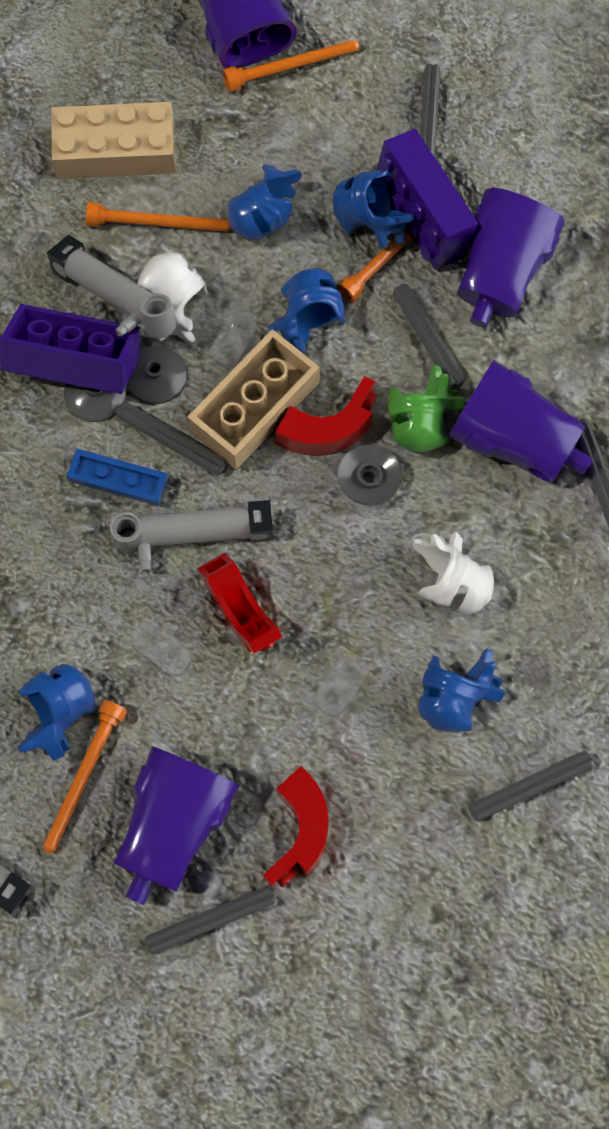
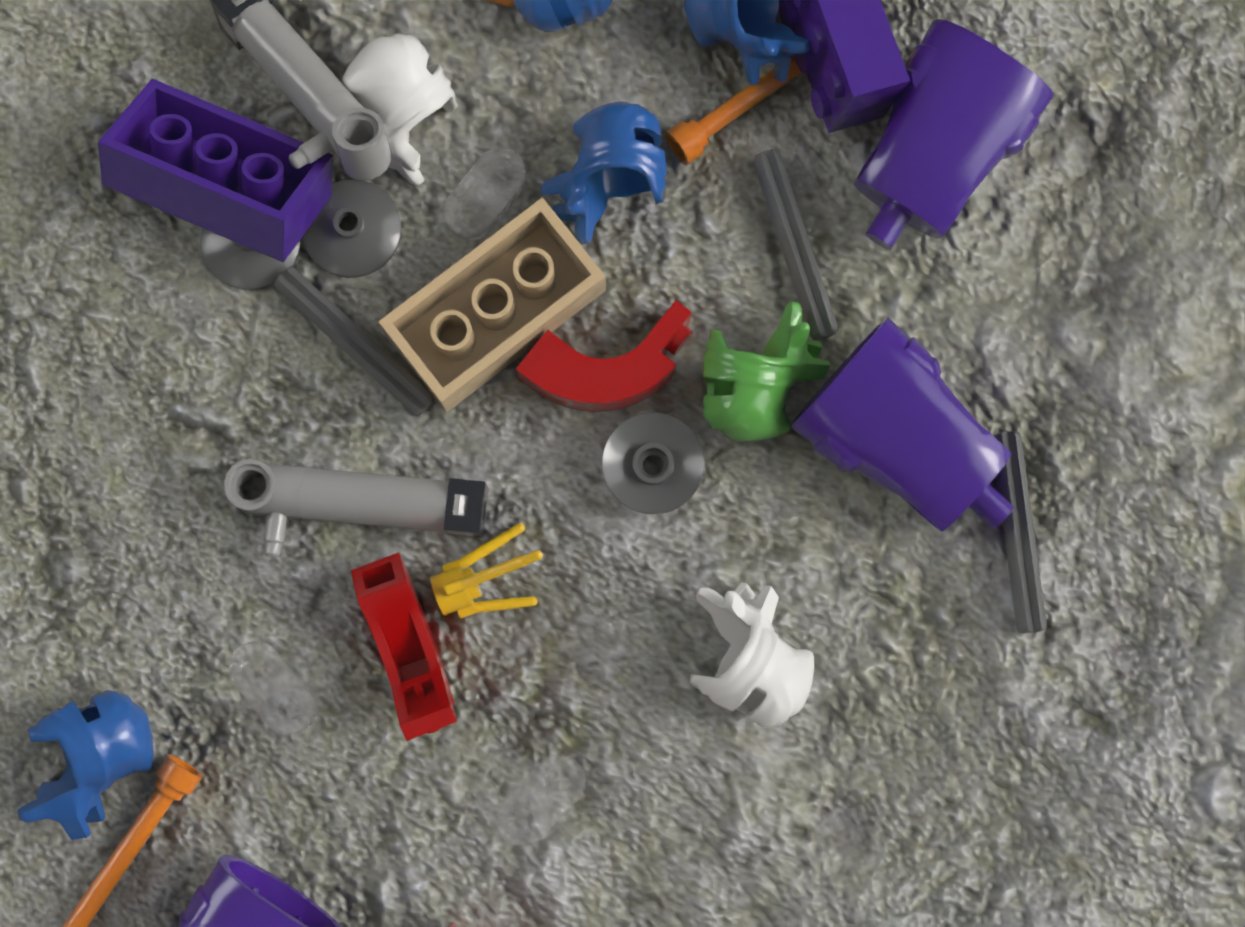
camera: 10 degrees right, 10 degrees up
blue plate [66,448,168,507] -> none
blue piece [417,648,505,733] -> none
none -> yellow plant [430,523,543,619]

